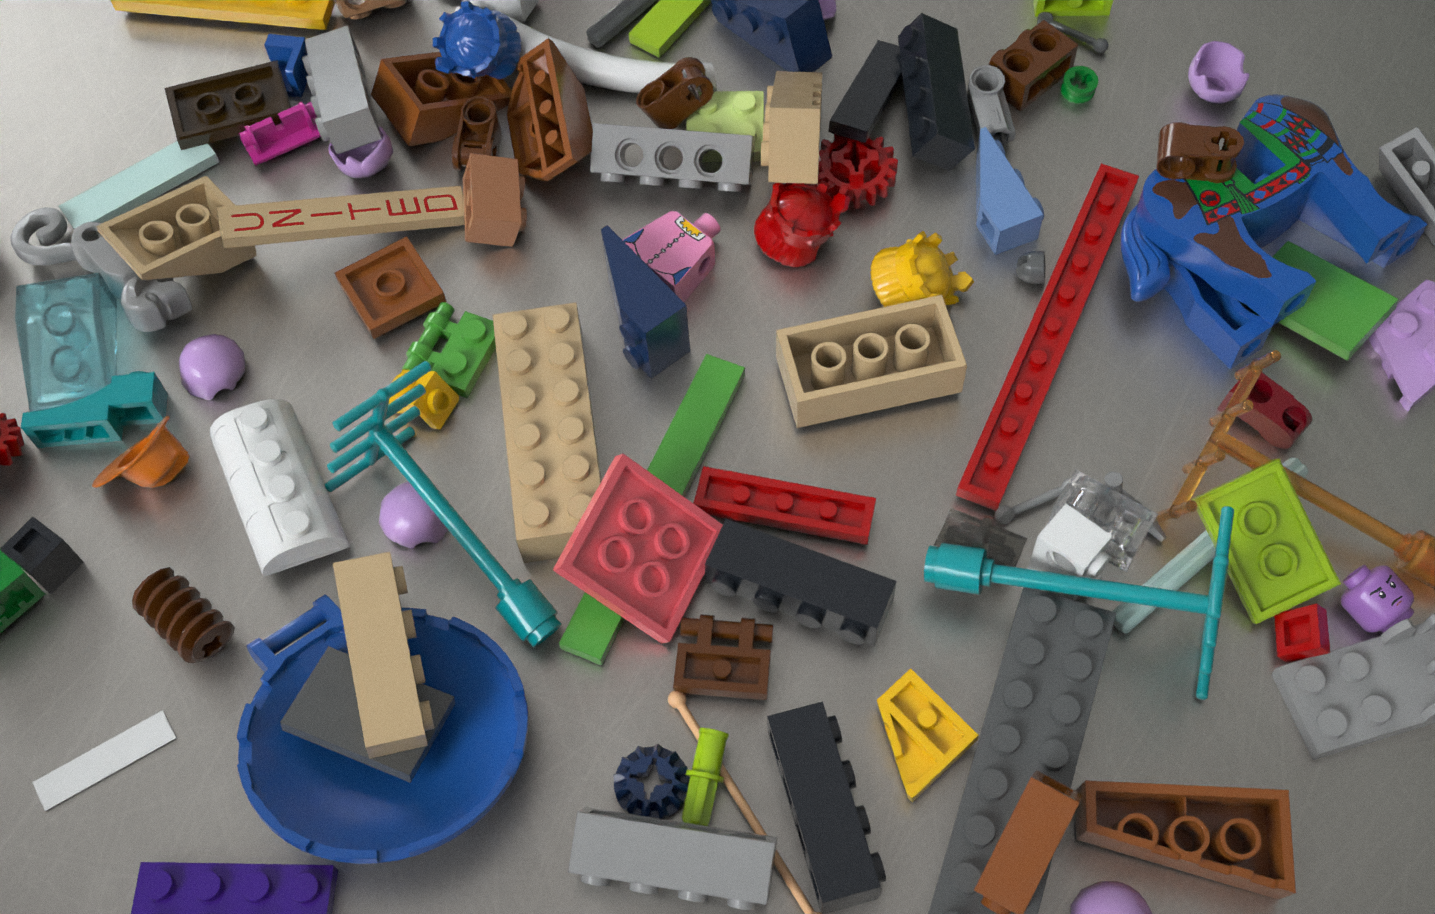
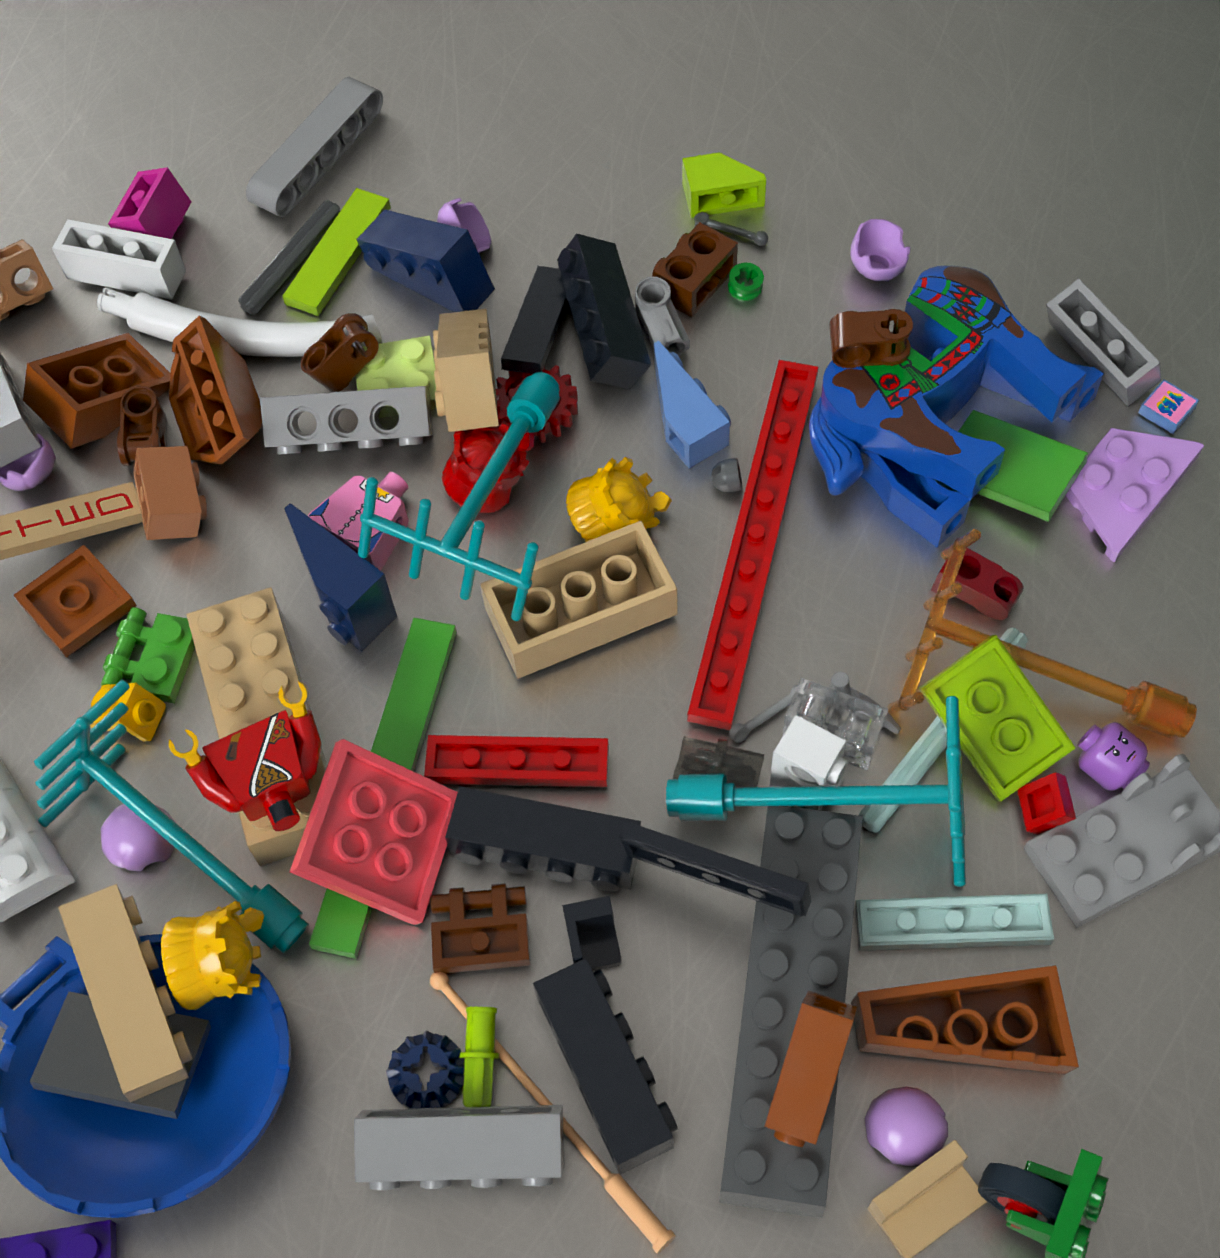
camera: 10 degrees left, 0 degrees up
blue hair [433,1,521,79] -> none
yellow wing [877,668,979,803] -> none
none -> yellow hair [161,901,264,1010]
none -> red torso [169,681,322,831]
none -> teal piece [358,372,560,621]
none -> black panel [562,896,622,971]
none -> black tile [619,821,812,917]
none -> light aqua tile [855,894,1054,951]

